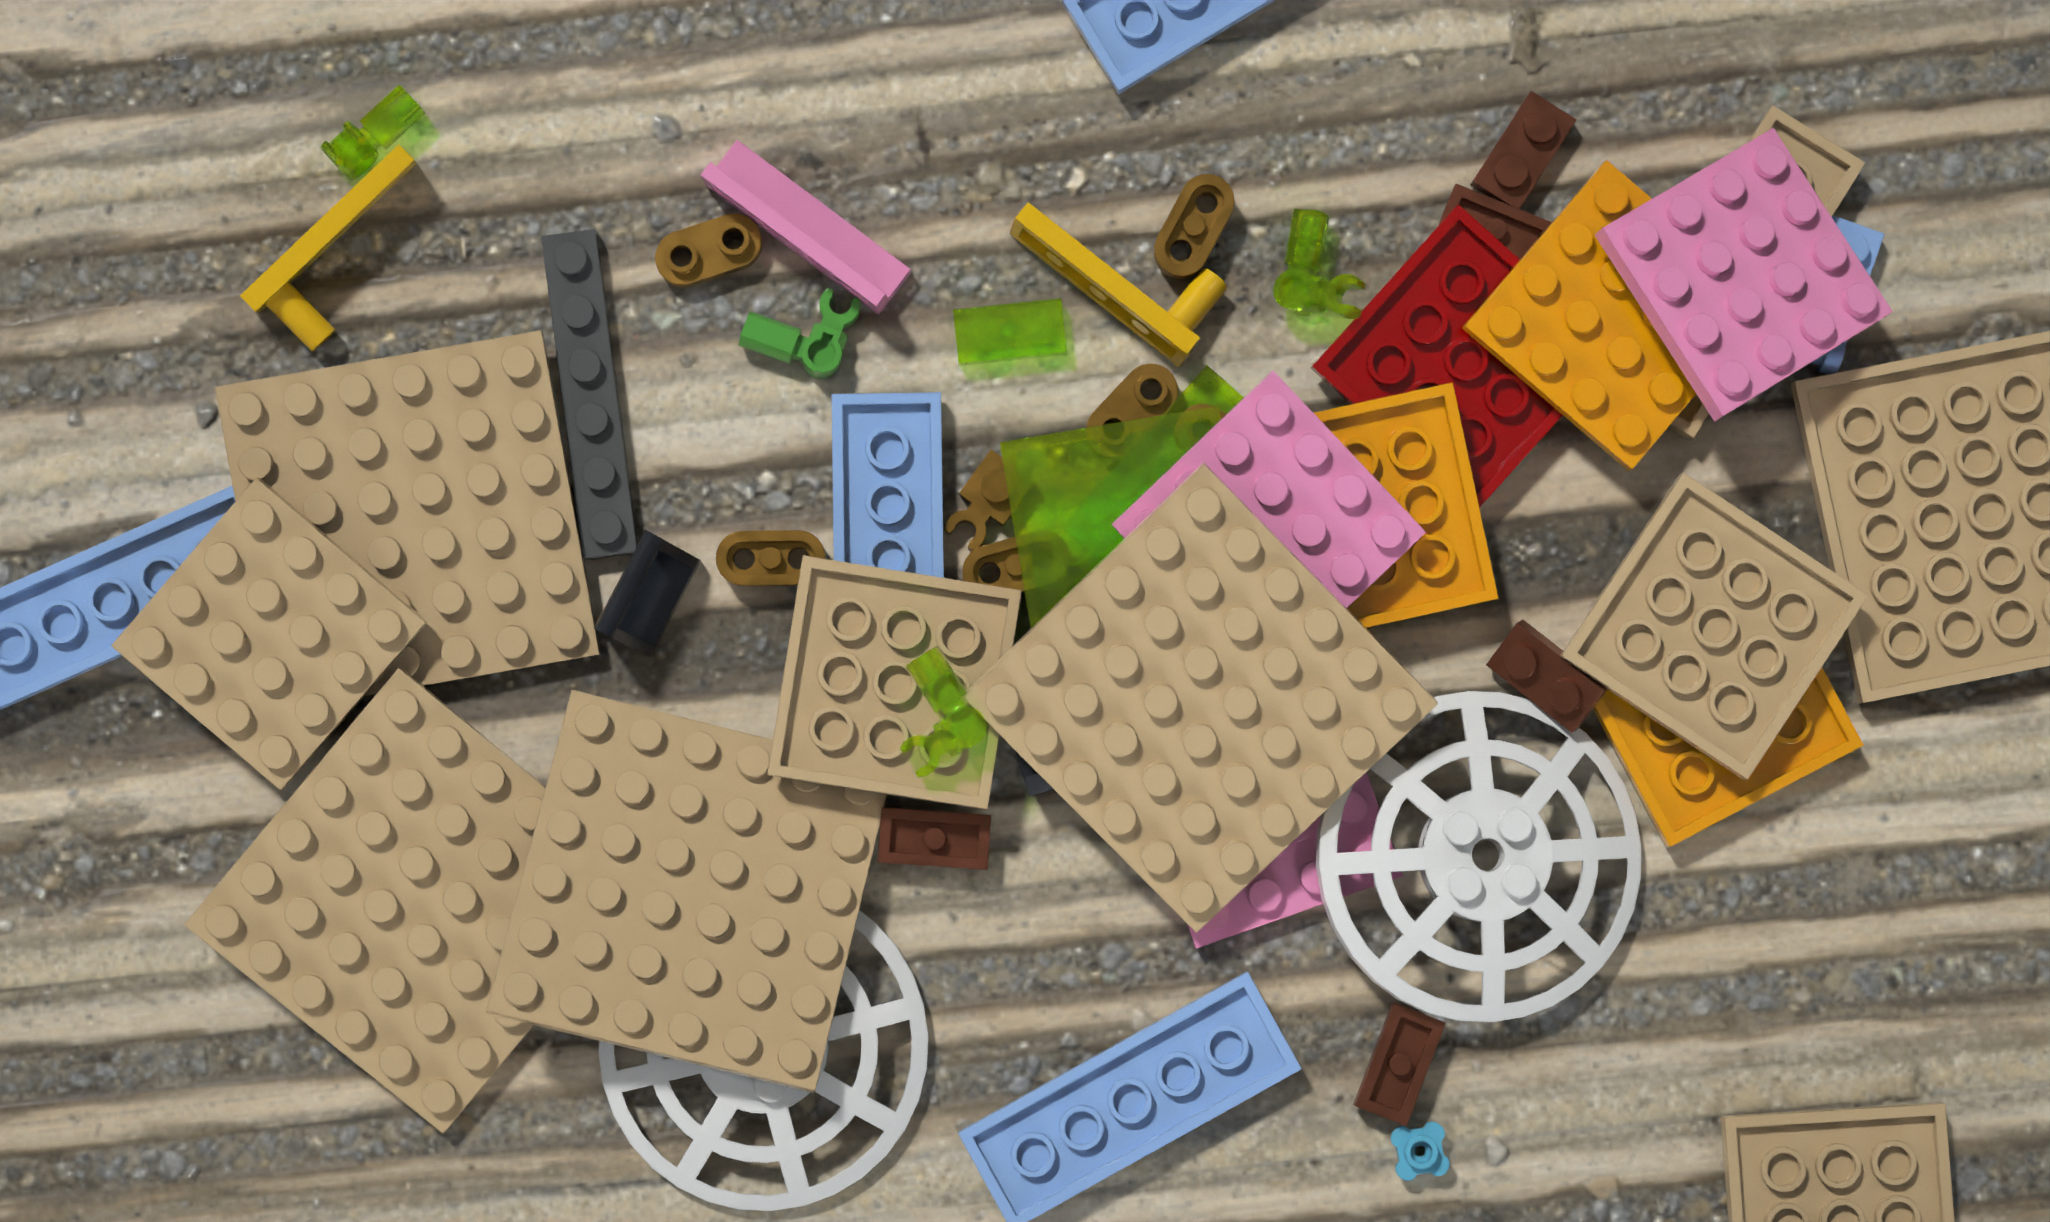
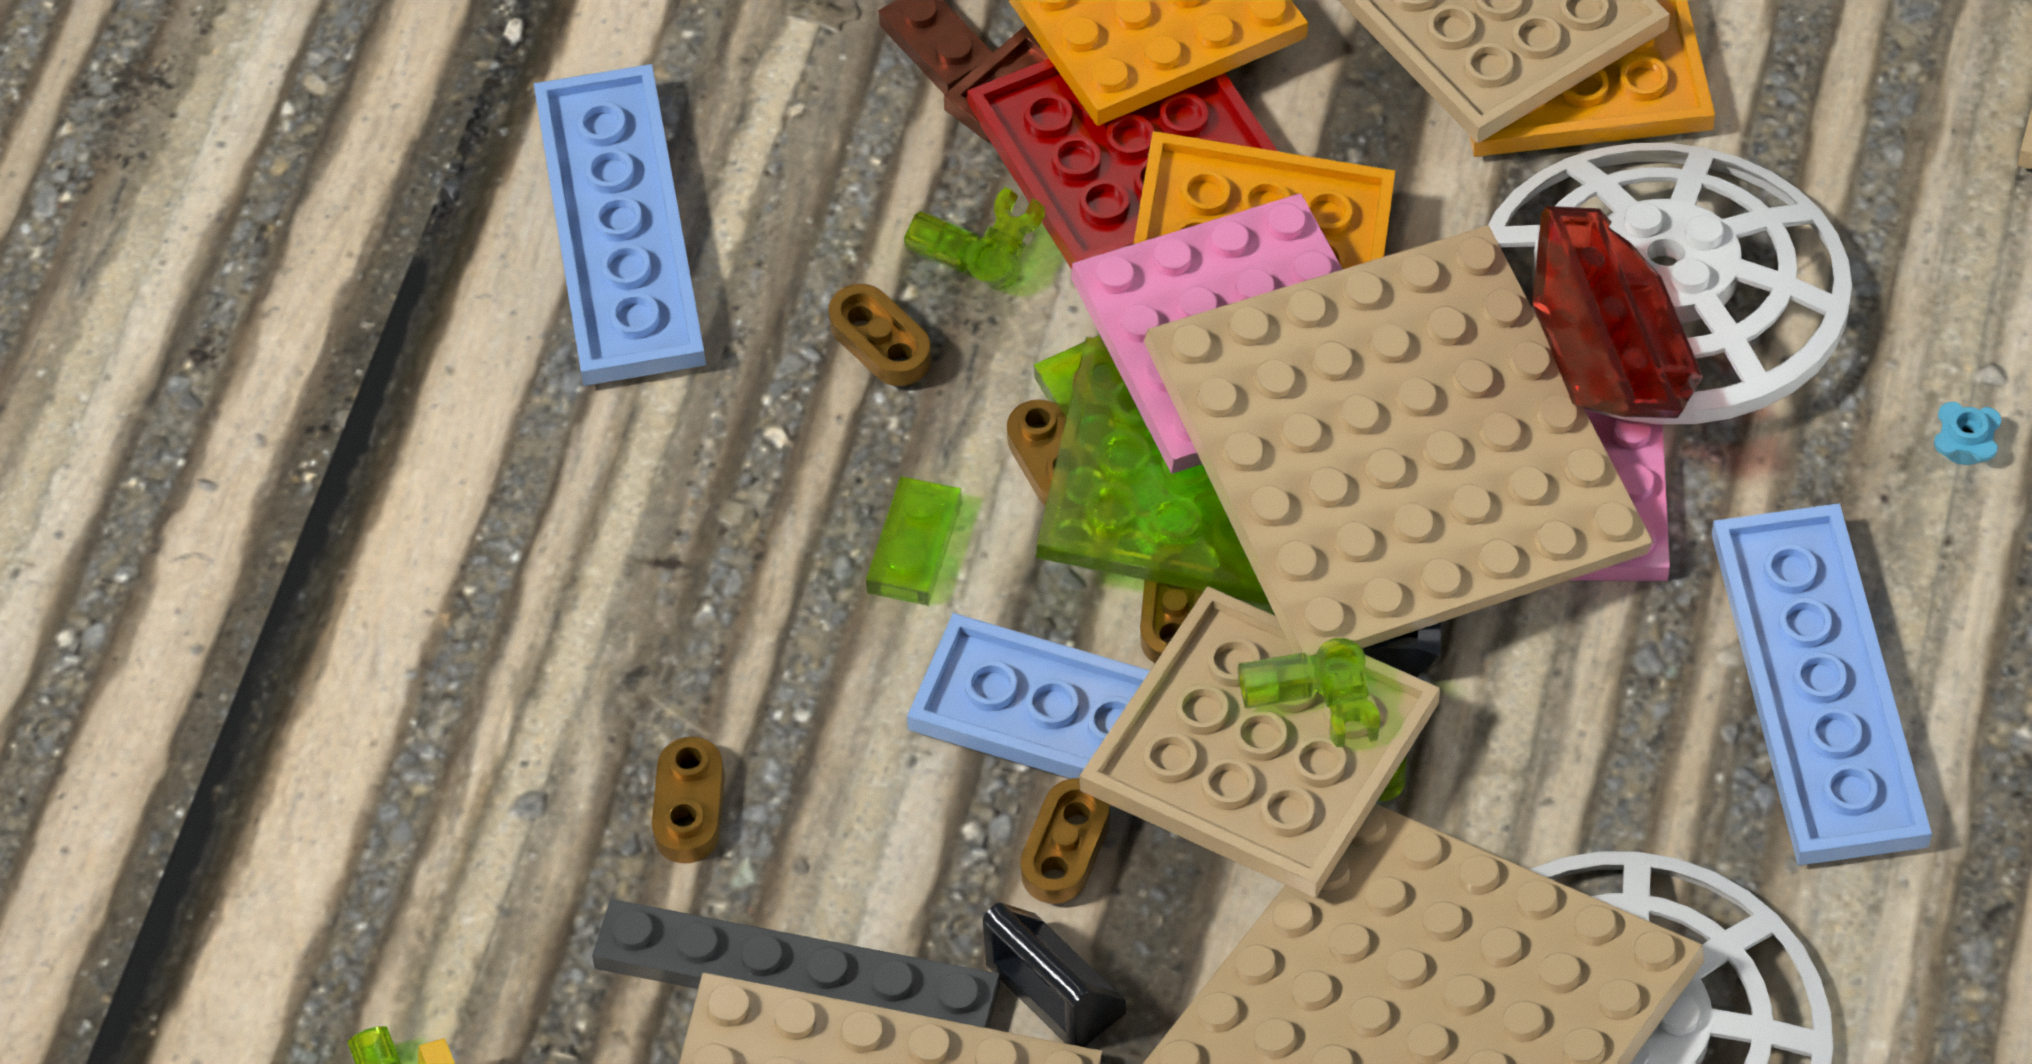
camera: 65 degrees left, 30 degrees down
bright pink fence [701,140,911,315] -> none
bright green bar [738,288,860,379] -> none
copper plate [878,807,992,870] -> none
pearl gold plate [945,449,1035,551] -> none
yellow piece [1009,202,1227,367] -> none
copper plate [1353,1002,1446,1126] -> none
copper plate [1486,619,1608,733] -> none
none -> clear red wedge [1532,206,1703,418]

